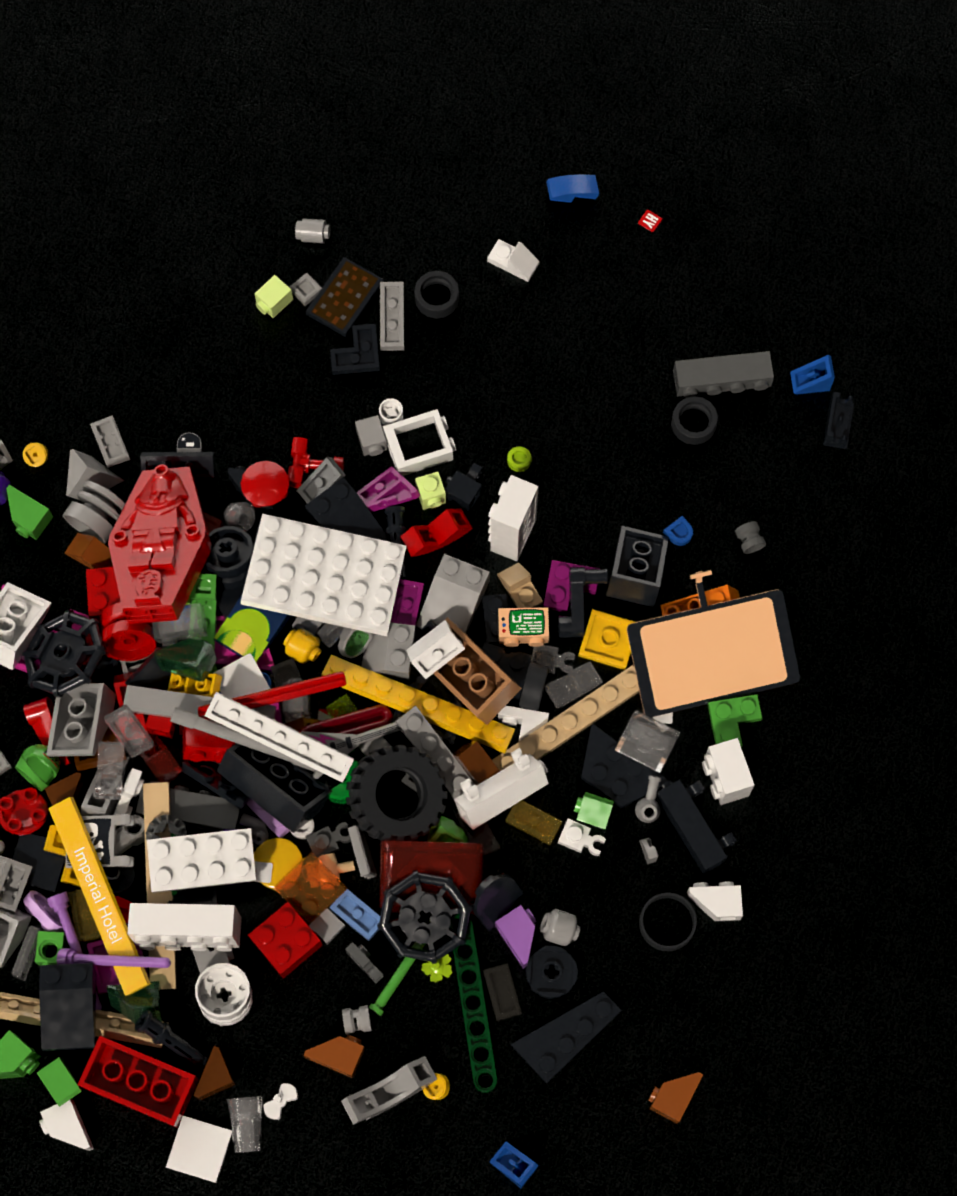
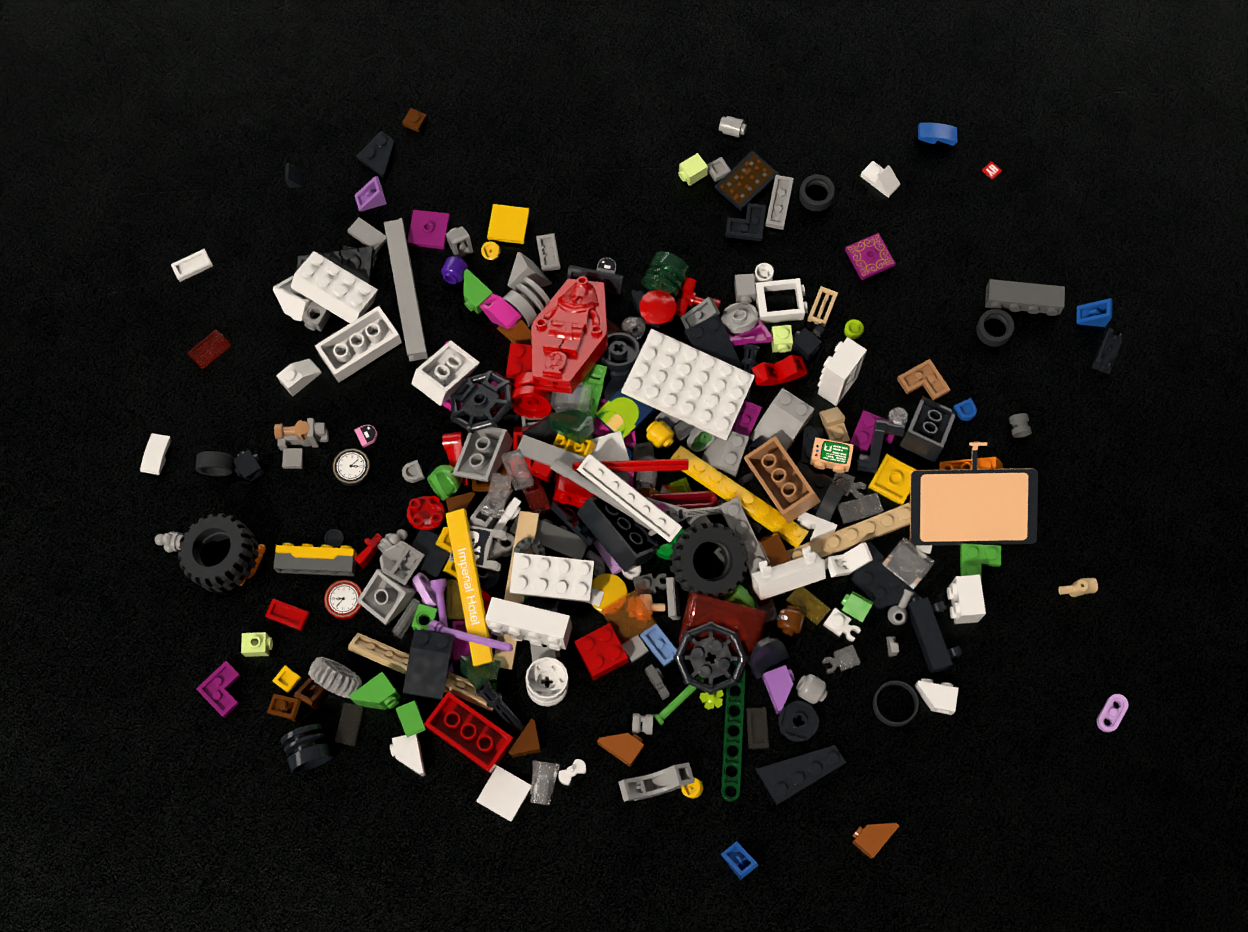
camera: 15 degrees right, 0 degrees up
white panel [406,620,465,679] -> none
none -> dark pink slope [480,294,522,329]
none -> yellow tile [487,204,530,244]
none -> clear green wheel [642,252,690,299]
none -> light grey tile [721,303,759,333]
none -> reddish brown head [777,606,805,636]
none -> tan tile [807,286,838,327]
none -> clear plate [822,645,860,674]
none -> white bracket [825,542,873,577]
none -> magenta plate [845,233,895,280]
none -> clear plate [888,407,908,425]
none -> medium nougat plate [897,359,950,401]
none -> tan piece [1059,578,1098,597]
none -> lavender plate [1097,694,1128,732]

